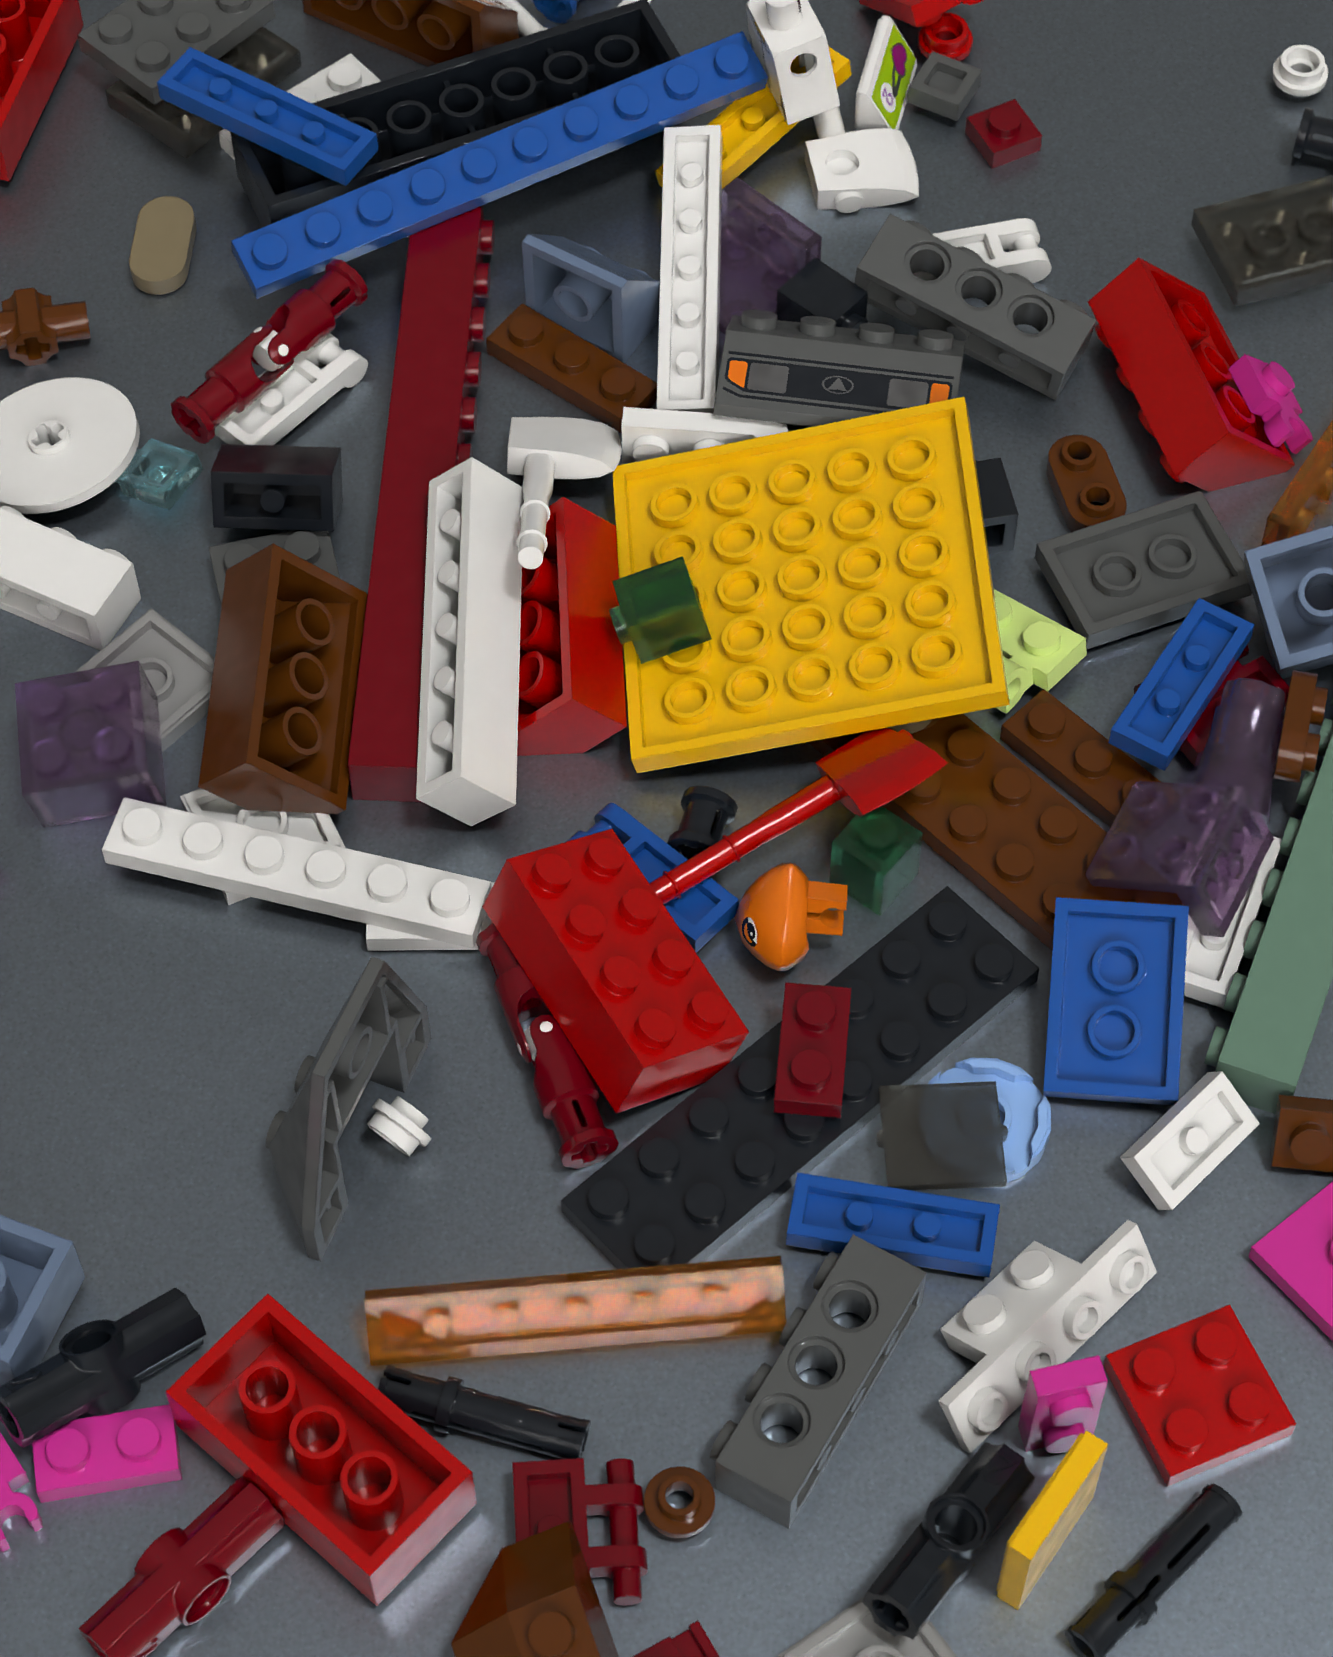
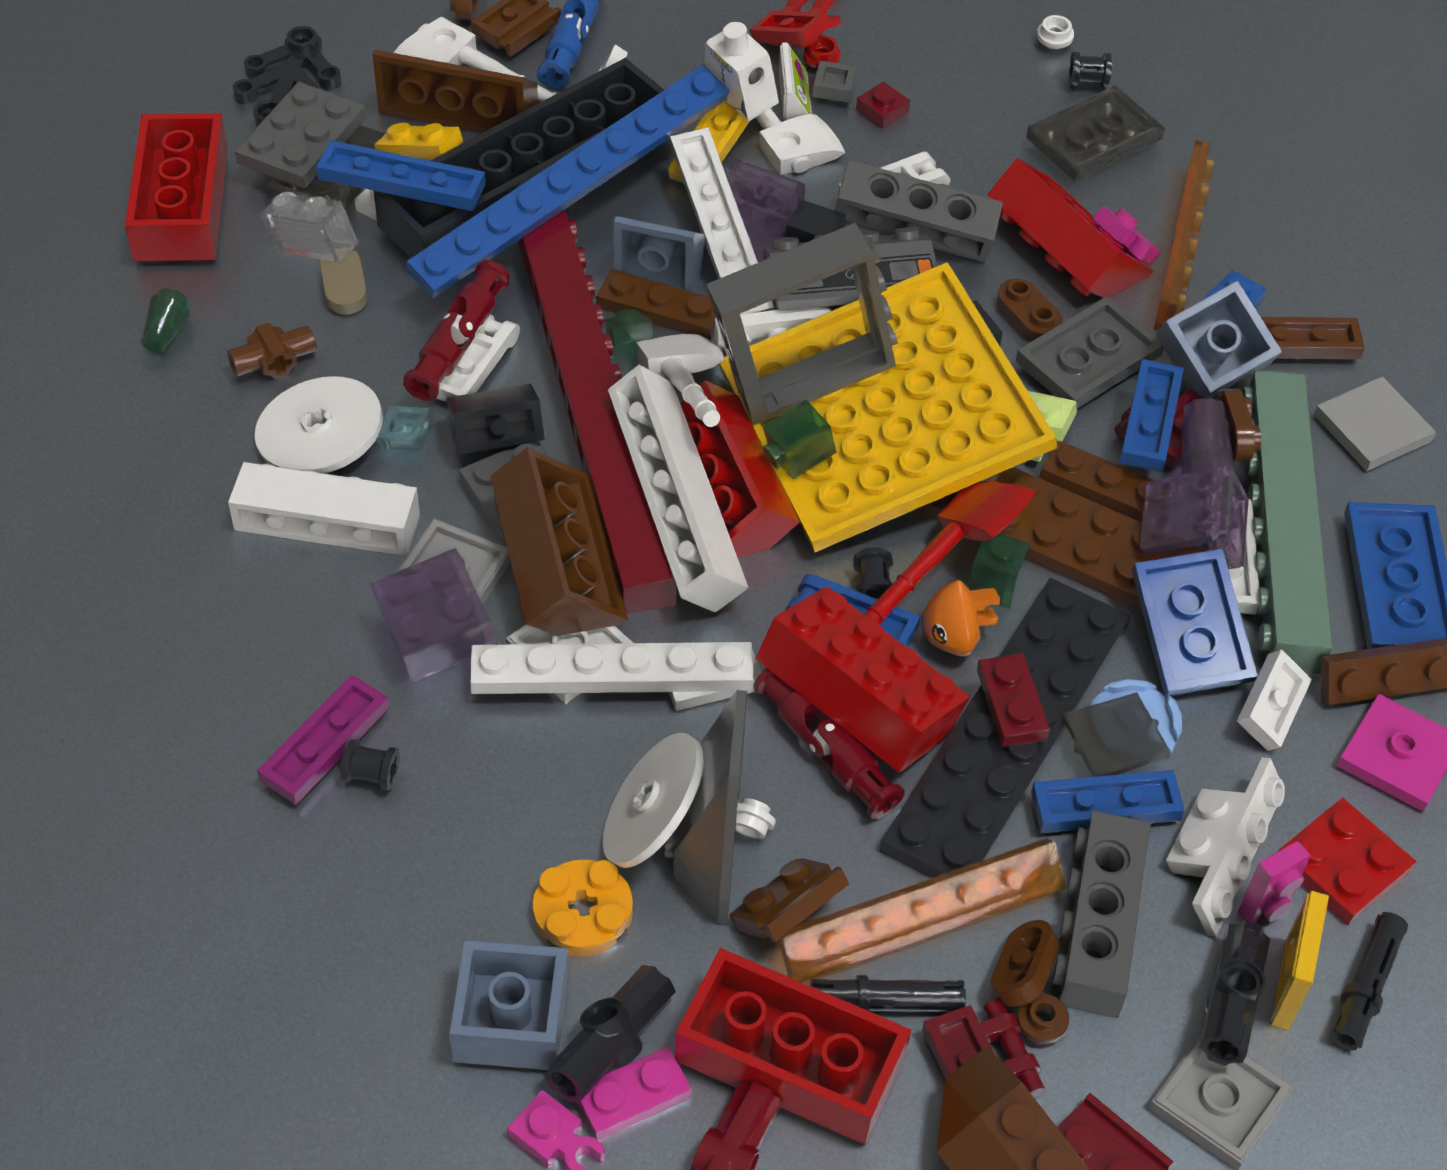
camera: 20 degrees left, 5 degrees down
none -> clear brick [261,192,359,263]
none -> yellow plate [374,123,463,160]
none -> light orange plate [533,859,633,957]
none -> white piece [602,733,704,868]
none -> clear green plate [604,309,655,345]
none -> dark grey window [706,222,898,425]
none -> reddish brown plate [729,858,849,942]
none -> reddish brown plate [991,920,1060,1007]

